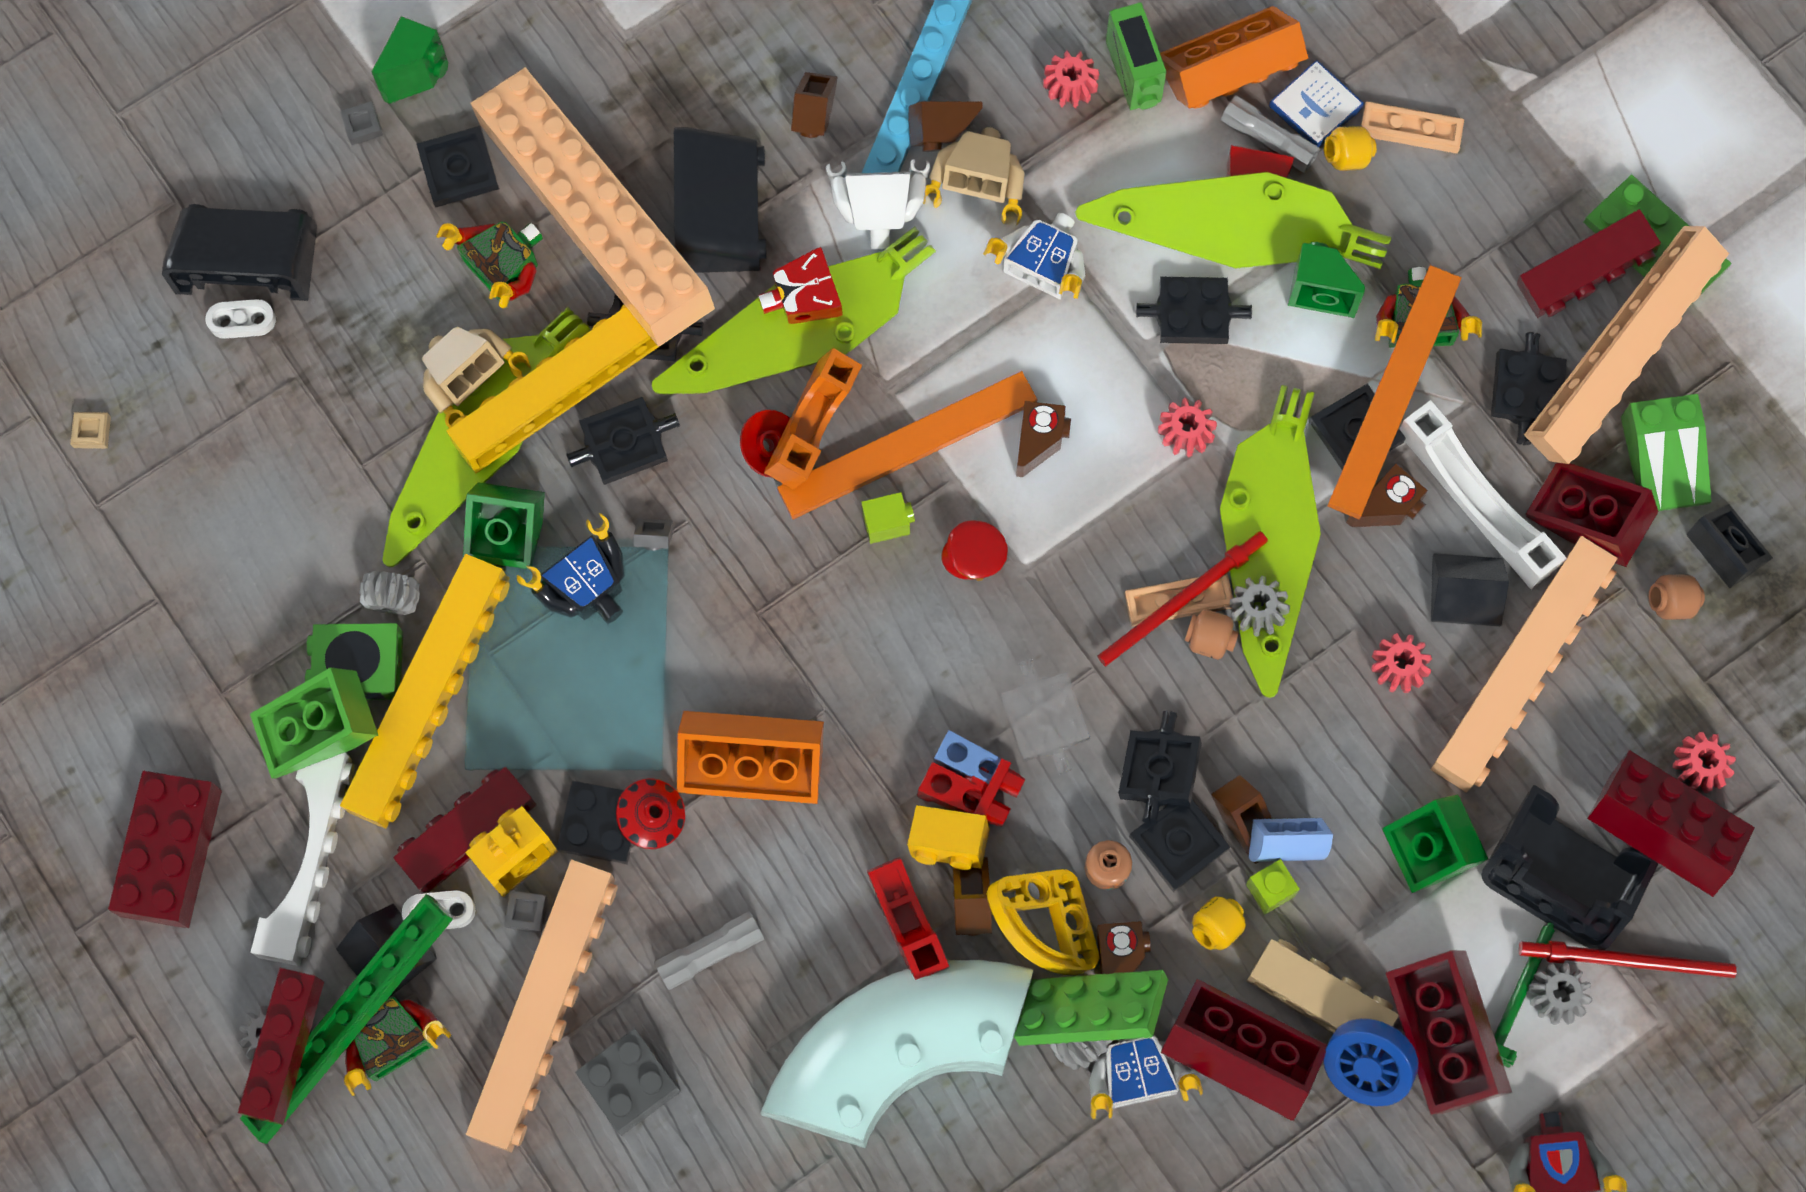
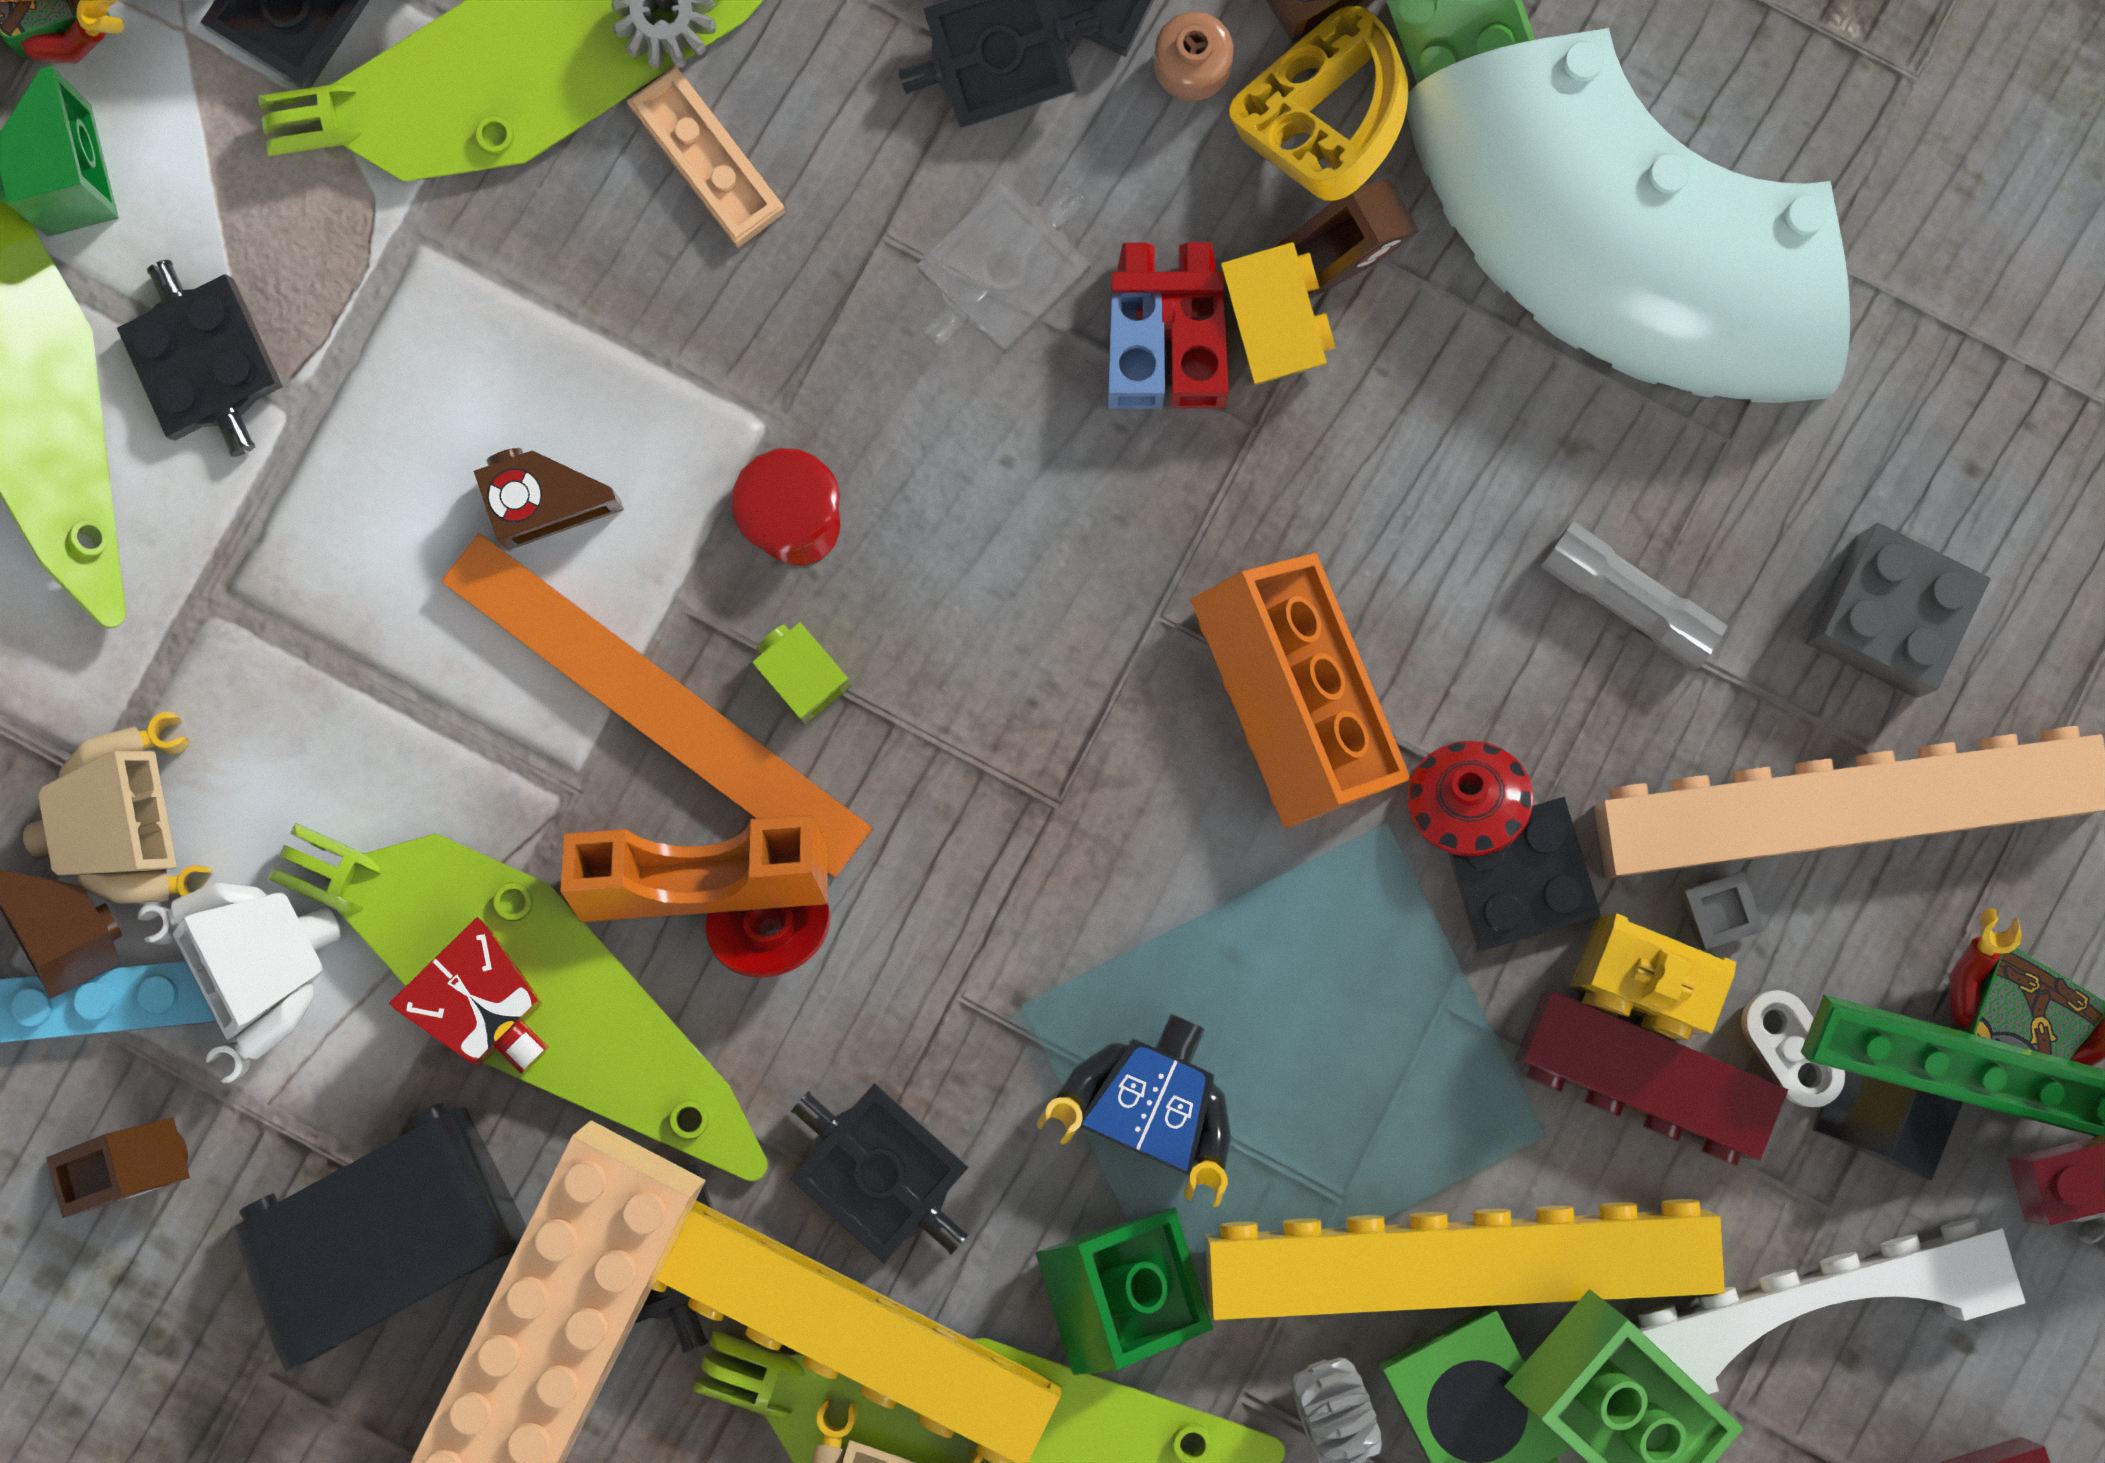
camera: 120 degrees left, 10 degrees up
flat silver plate [634,518,673,551] -> none
red arch [867,857,949,980] -> none
torso [983,213,1085,299] -> none
red bar [1097,531,1268,667] -> none
coral gear [1158,397,1217,458] -> none
nougat head [1185,610,1239,660] -> none

